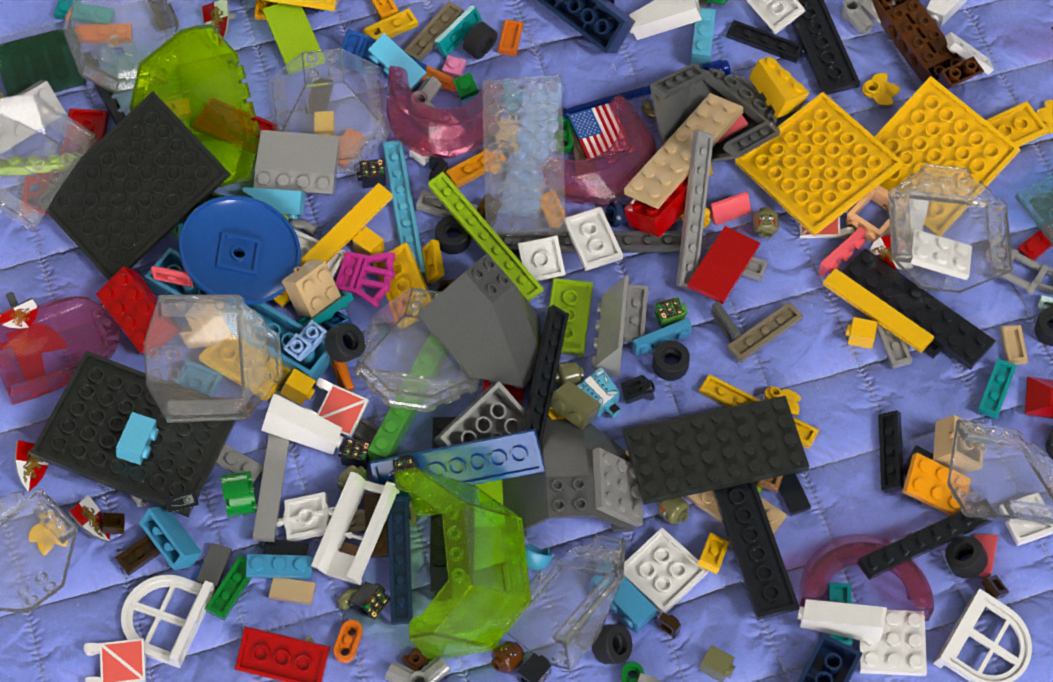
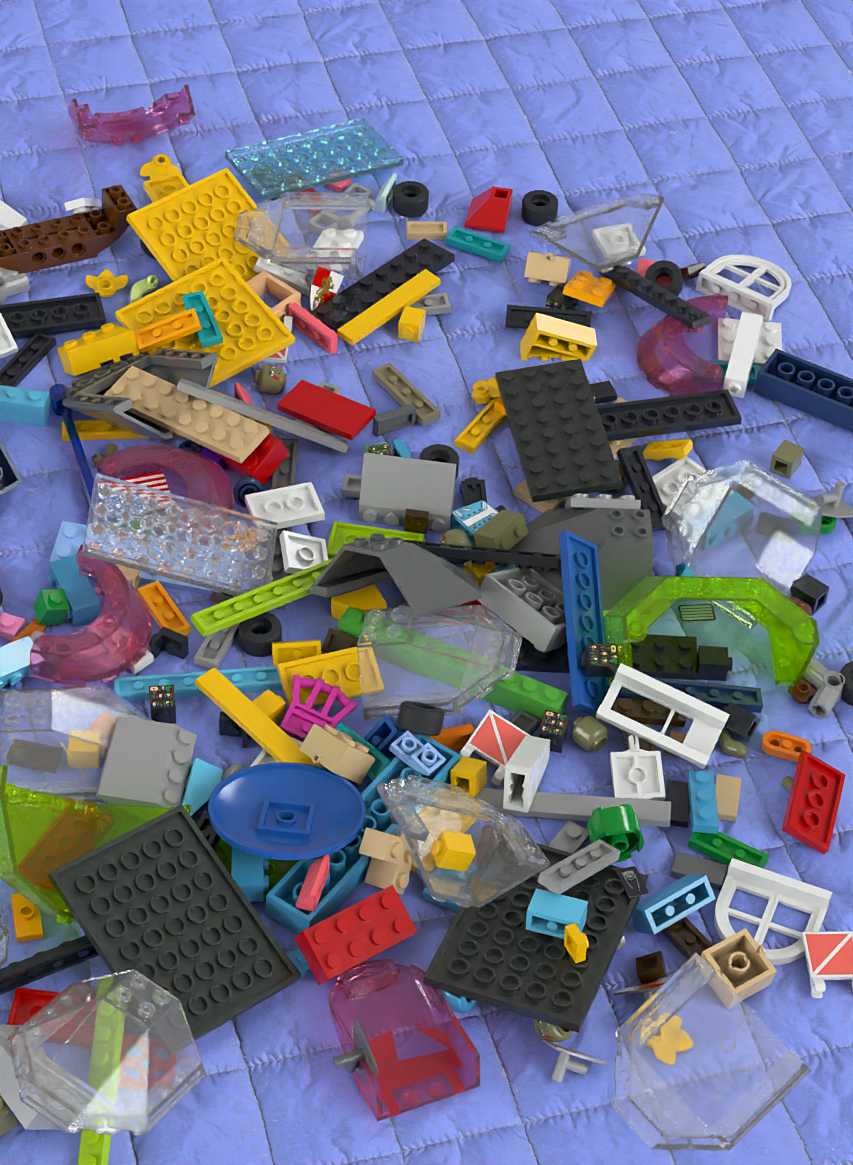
camera: 90 degrees left, 15 degrees down
none -> yellowish green arm [130,275,158,304]
none -> light orange plate [133,308,202,353]
none -> teal plate [182,290,223,348]
none -> dark brown plate [404,508,429,534]
none -> yellow brick [431,830,476,872]
none -> yellow wedge [520,313,597,361]
none -> light grey plate [538,839,621,894]
none -> yellow plate [564,923,589,963]
none -> black plate [616,445,671,532]
none -> tan brick [696,928,777,1009]

